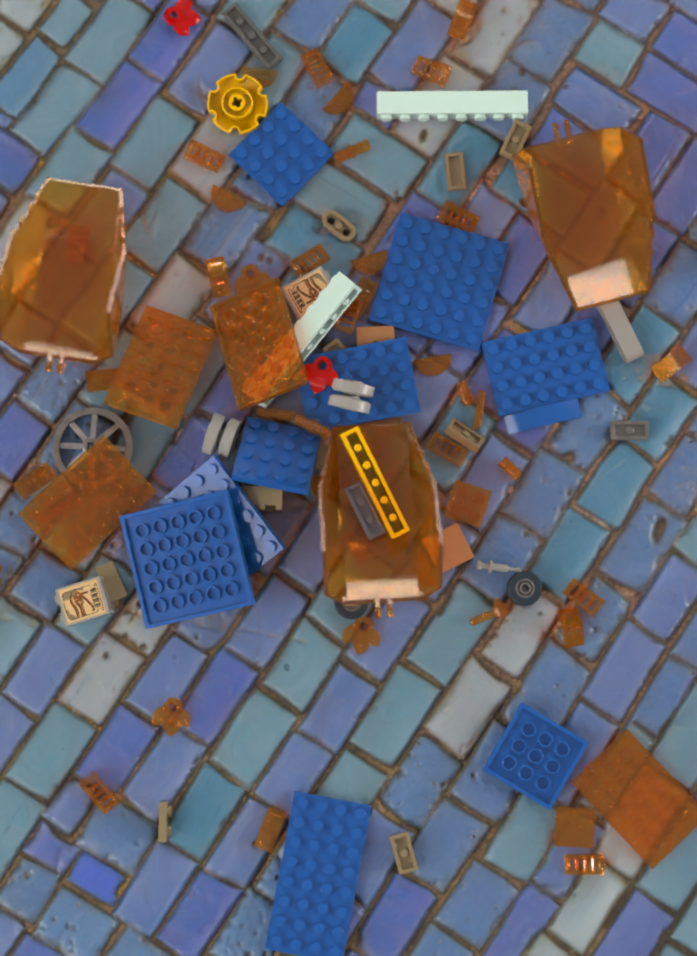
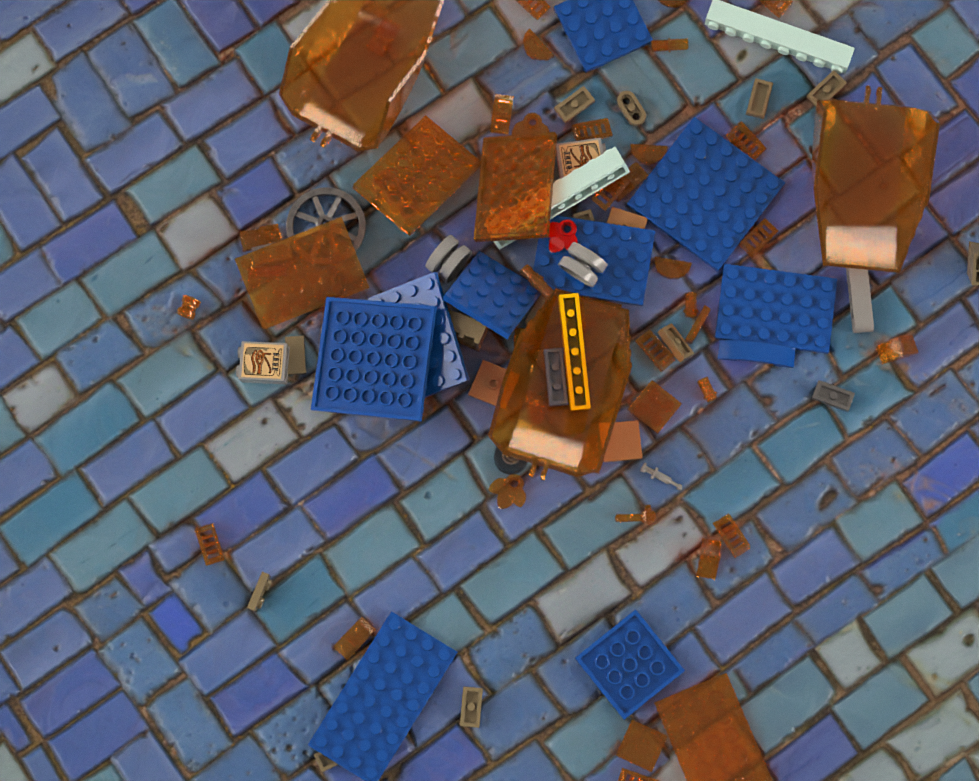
camera: 25 degrees right, 5 degrees down
clear orange slope [85,368,125,392] -> none
clear orange plate [151,698,190,737] -> none
clear orange tile [256,407,296,421] -> none
black wheel [506,571,542,606] -> none
none -> medium nougat plate [468,360,518,410]
none -> dark tan plate [554,86,595,124]
none -> clear orange slope [739,218,779,258]

